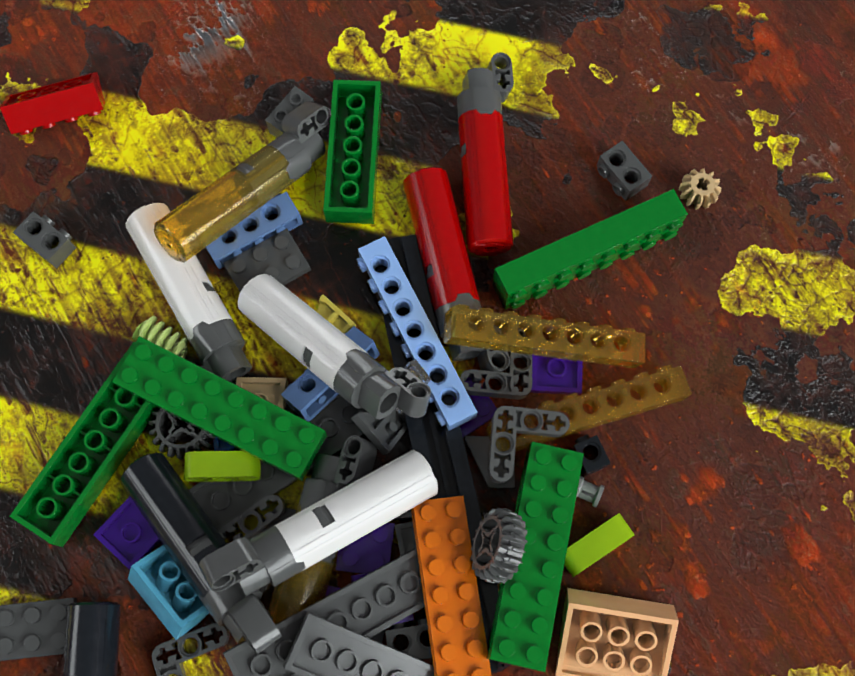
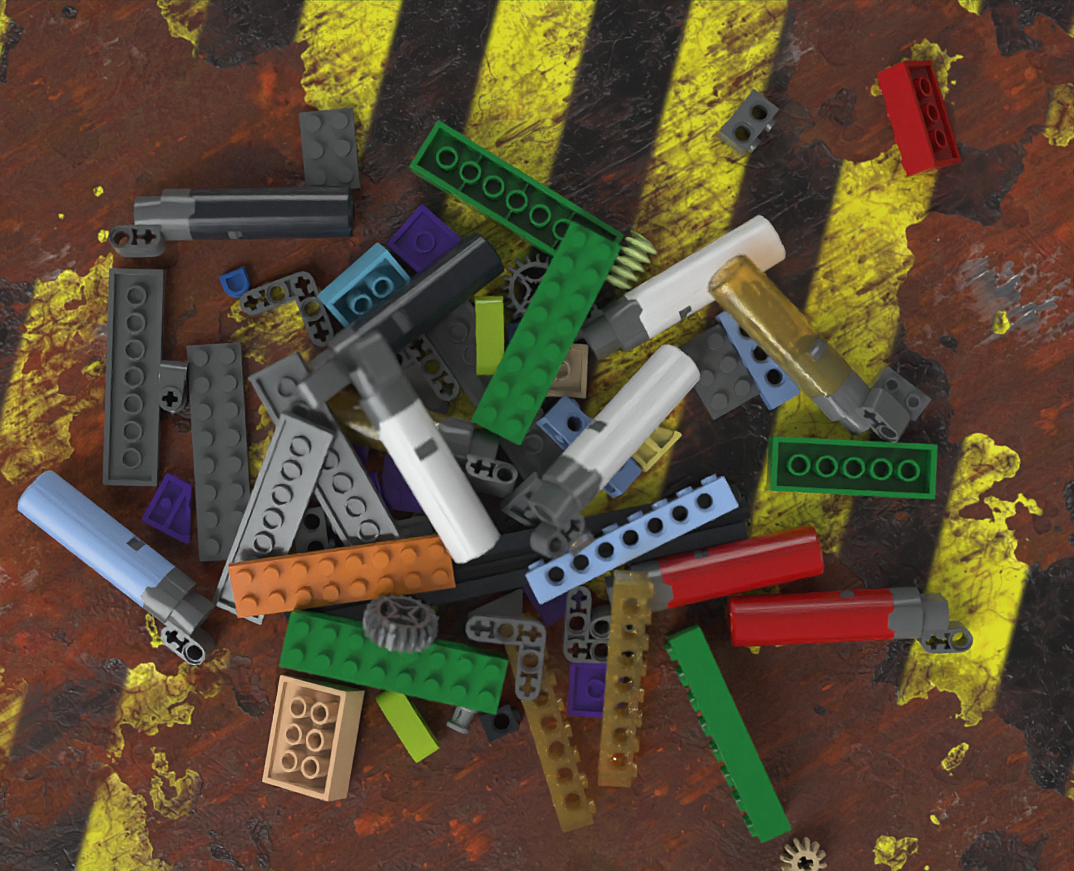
camera: 95 degrees right, 15 degrees up
dark grey brick [596,141,652,201] -> none

